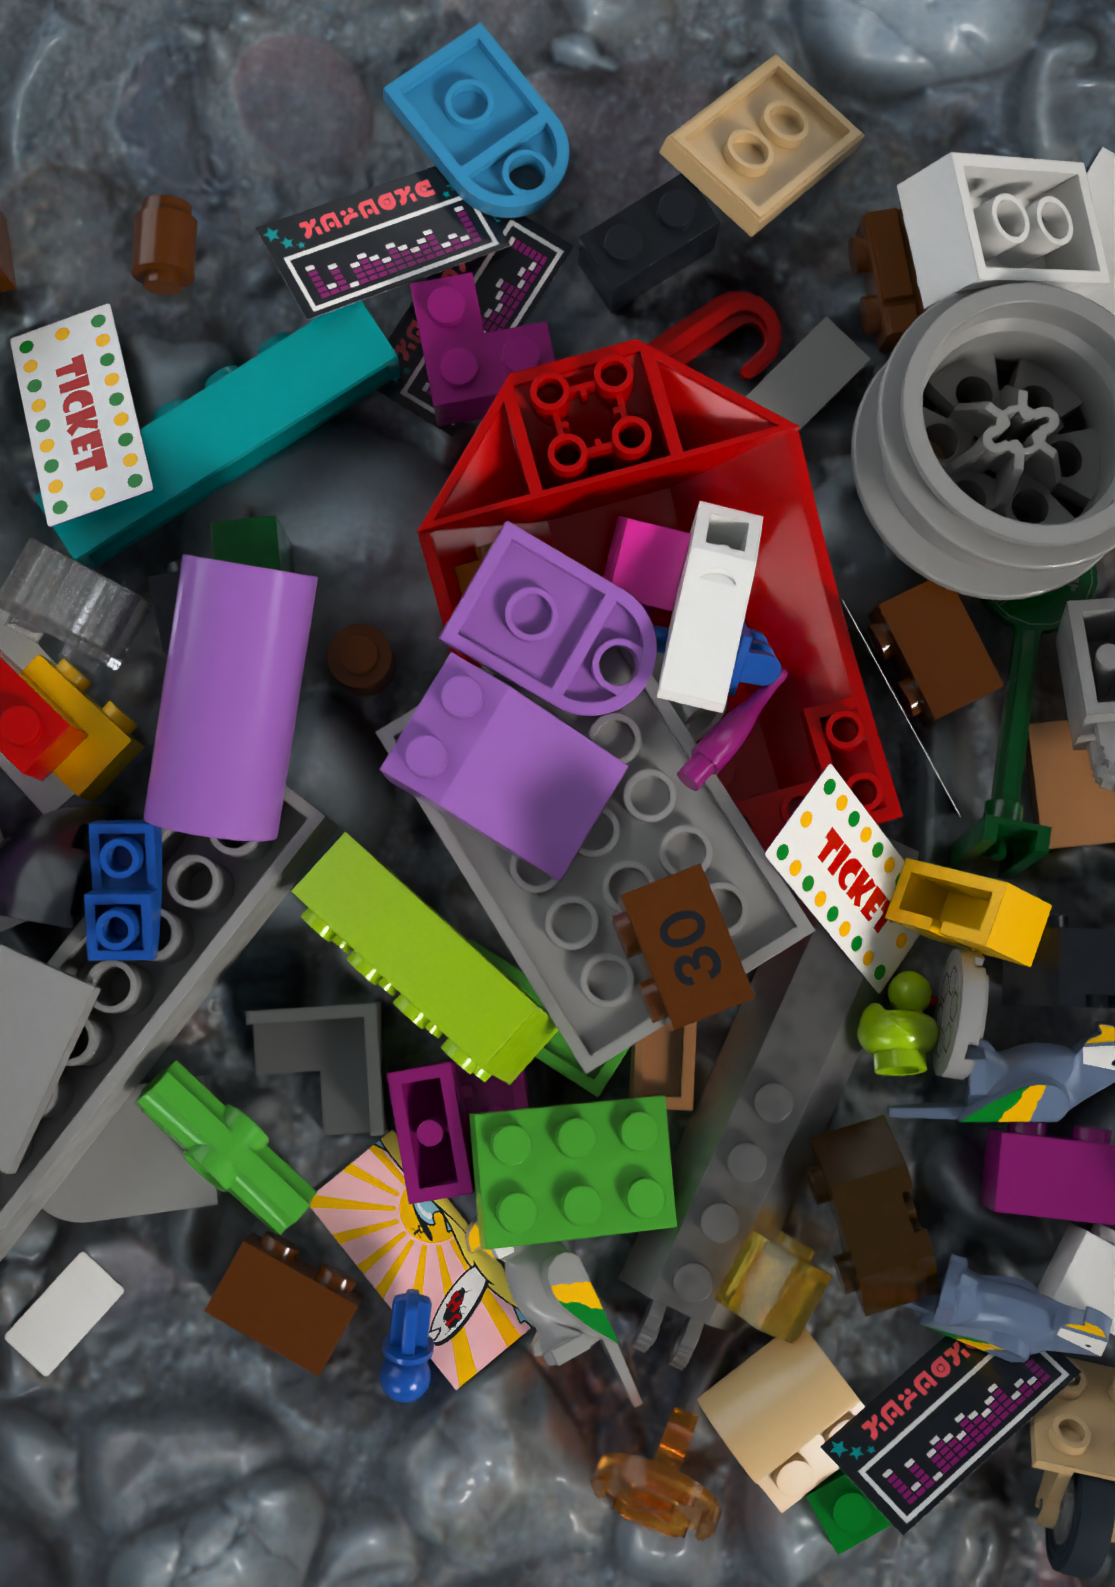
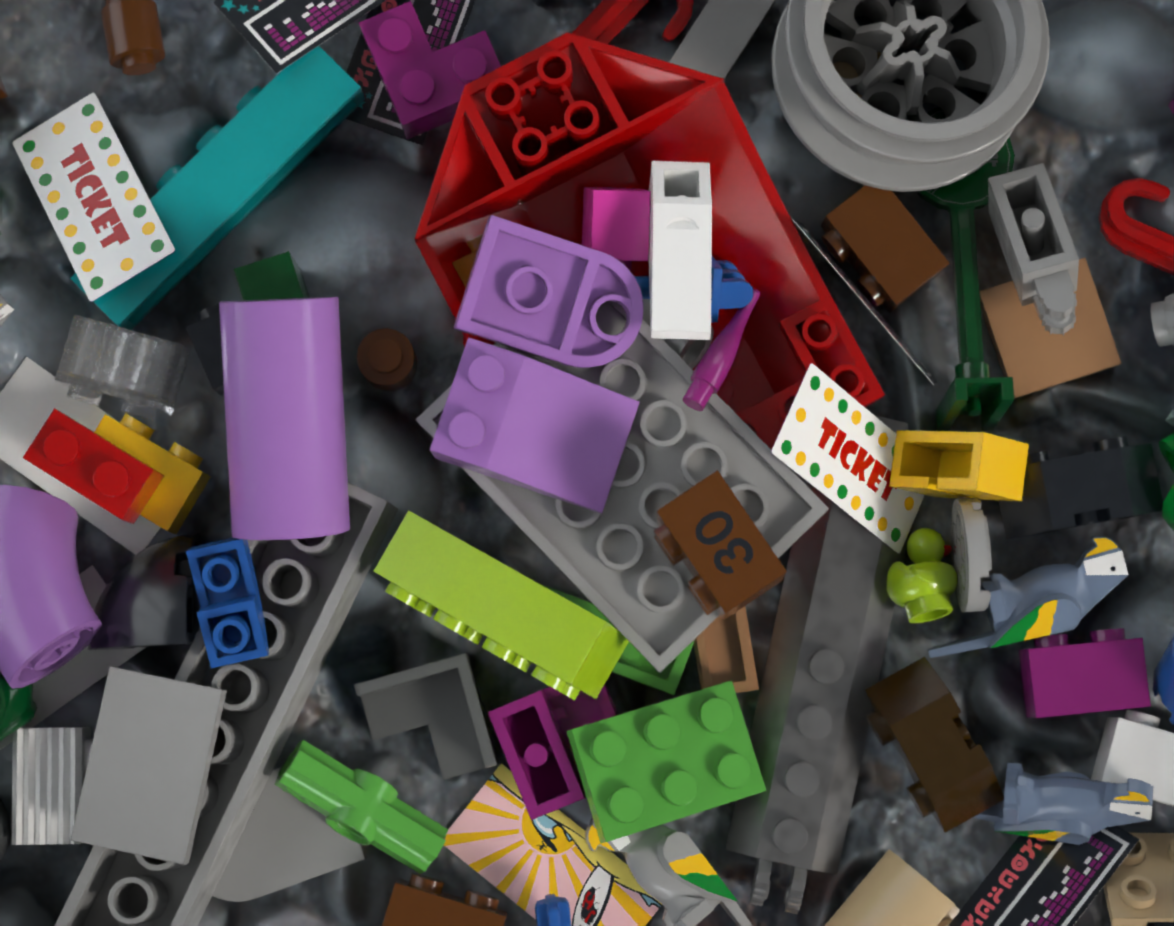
camera: 10 degrees left, 0 degrees up
clear yellow brick [714,1230,833,1344] -> none

